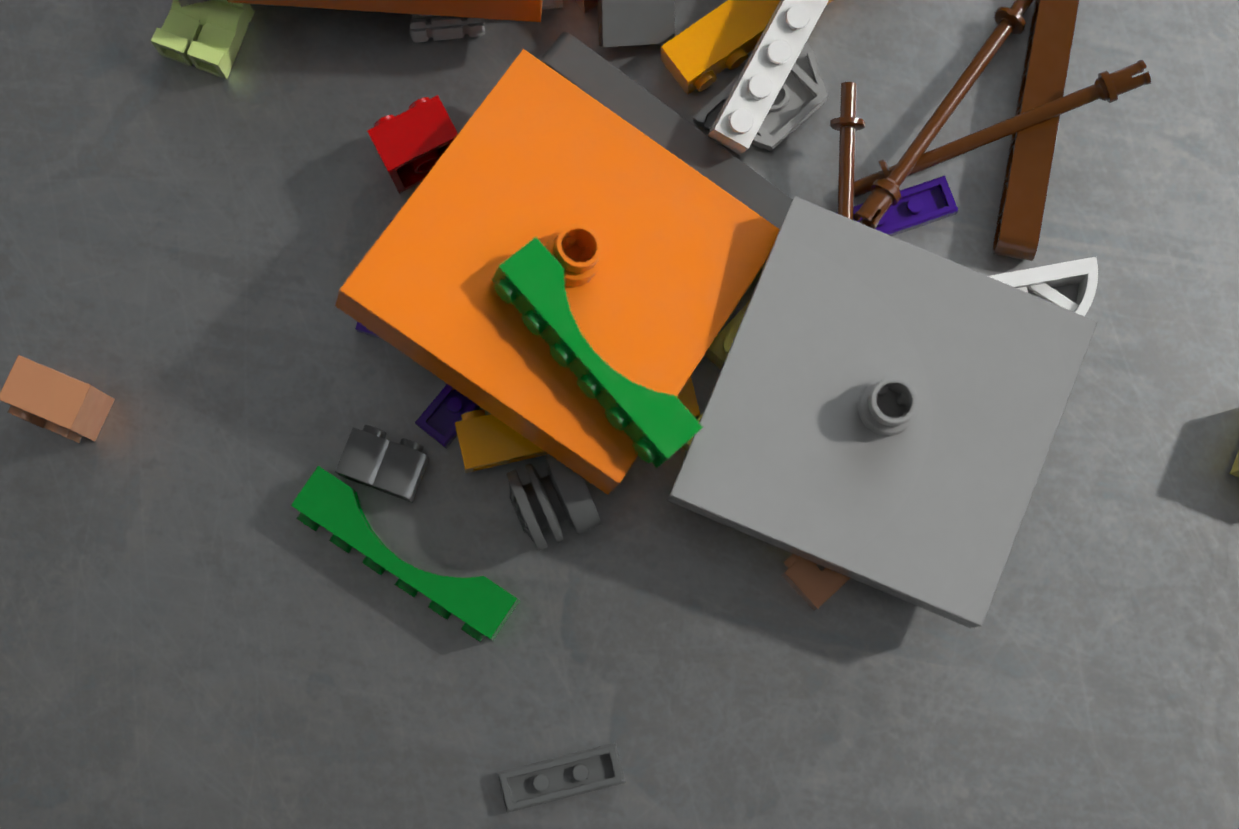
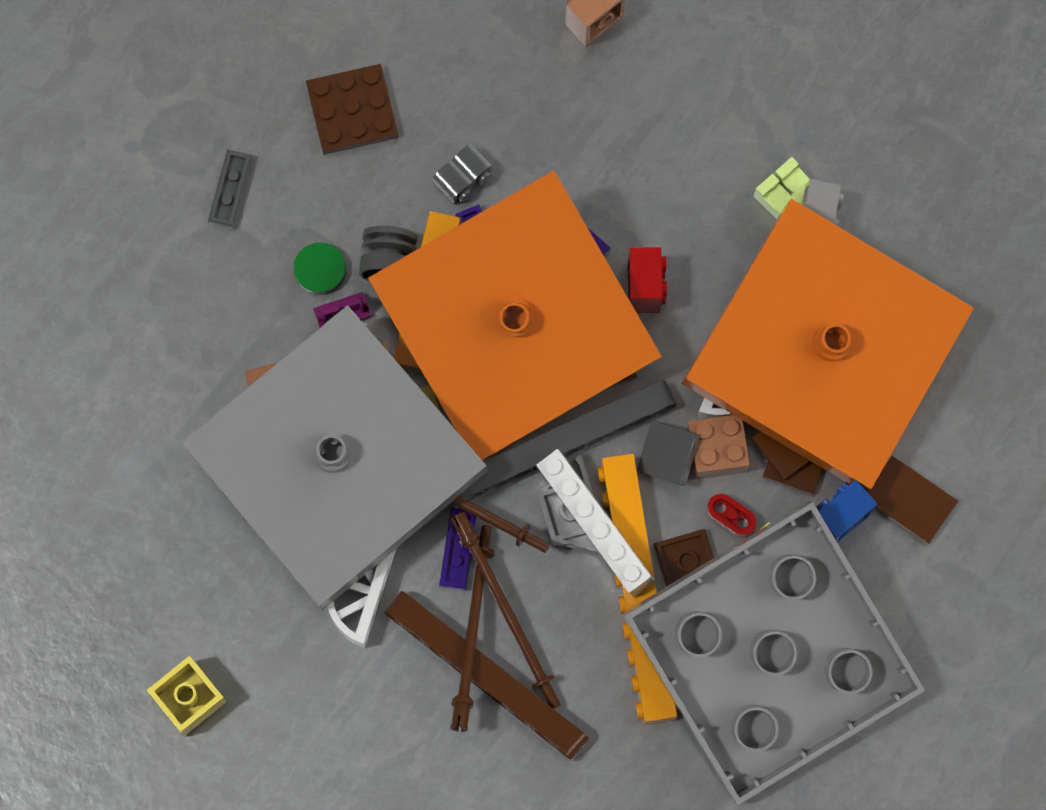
camera: 110 degrees right, 5 degrees down
green arch [291,466,520,642] -> none
green arch [492,237,704,468] -> none
none -> green tile [294,243,346,295]
none -> reddish brown plate [306,64,399,155]
none -> magenta hinge [313,292,371,328]

